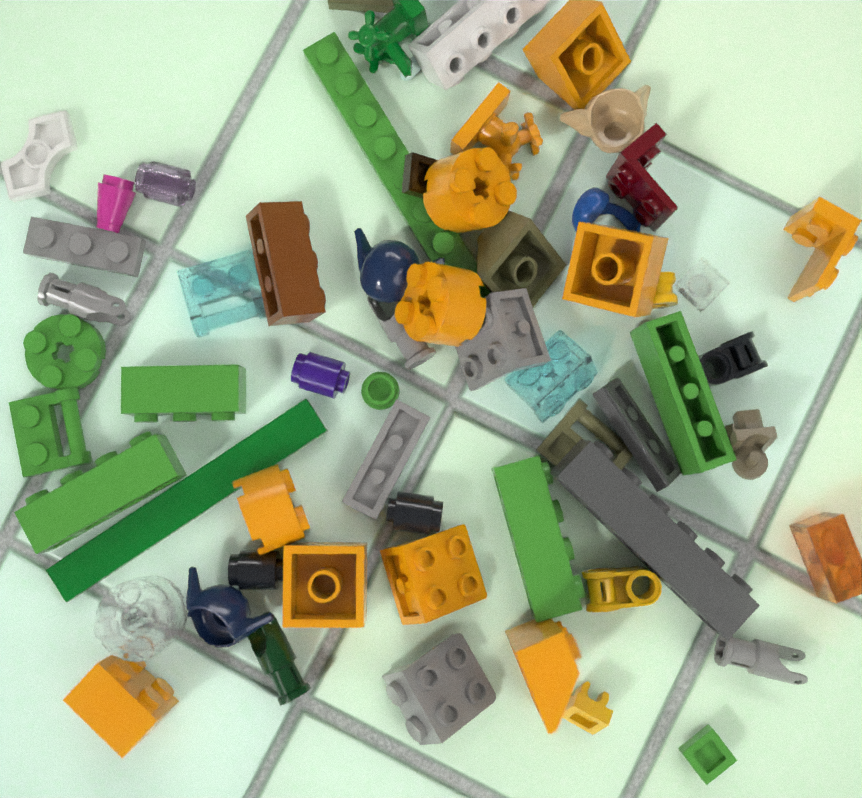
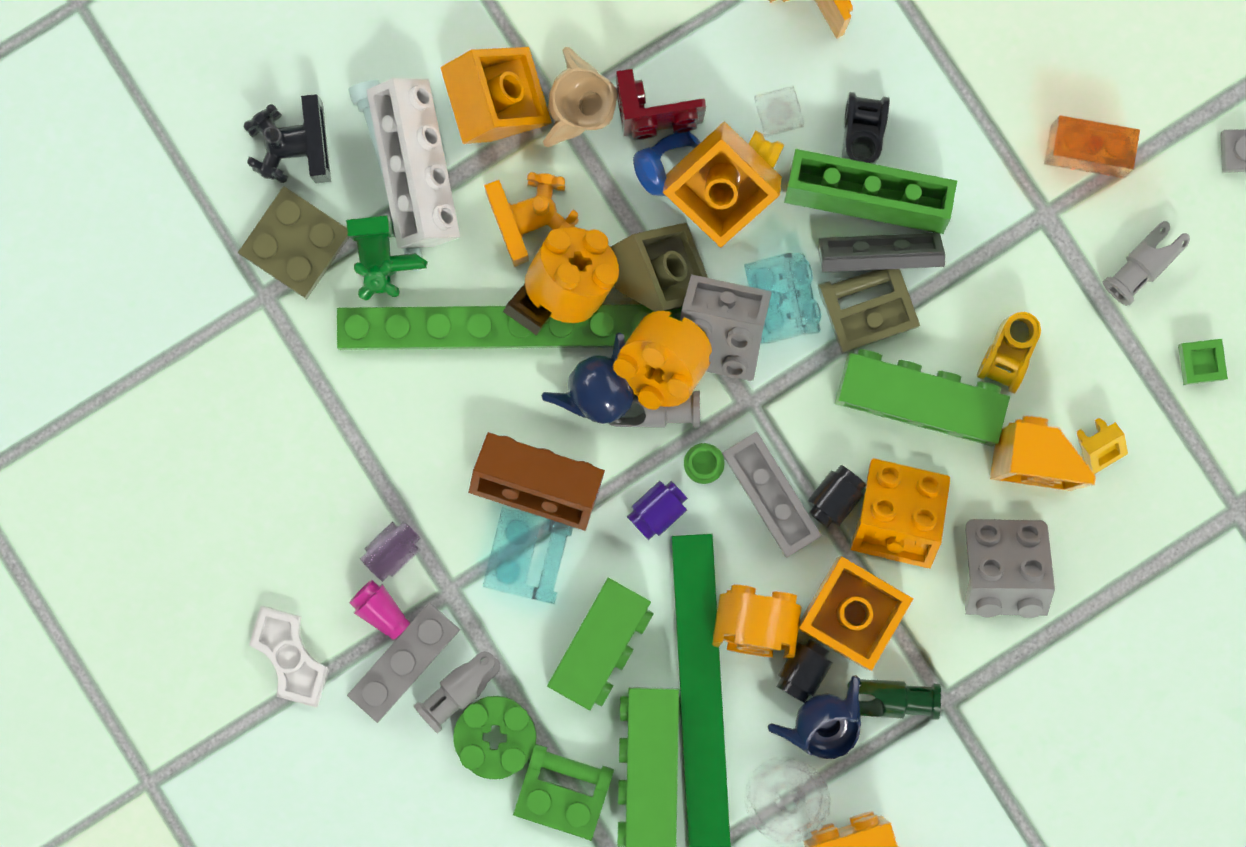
camera: 60 degrees left, 0 degrees up
dark grey brick [550,439,760,640] -> none
dark tan hips [725,409,778,480] -> none

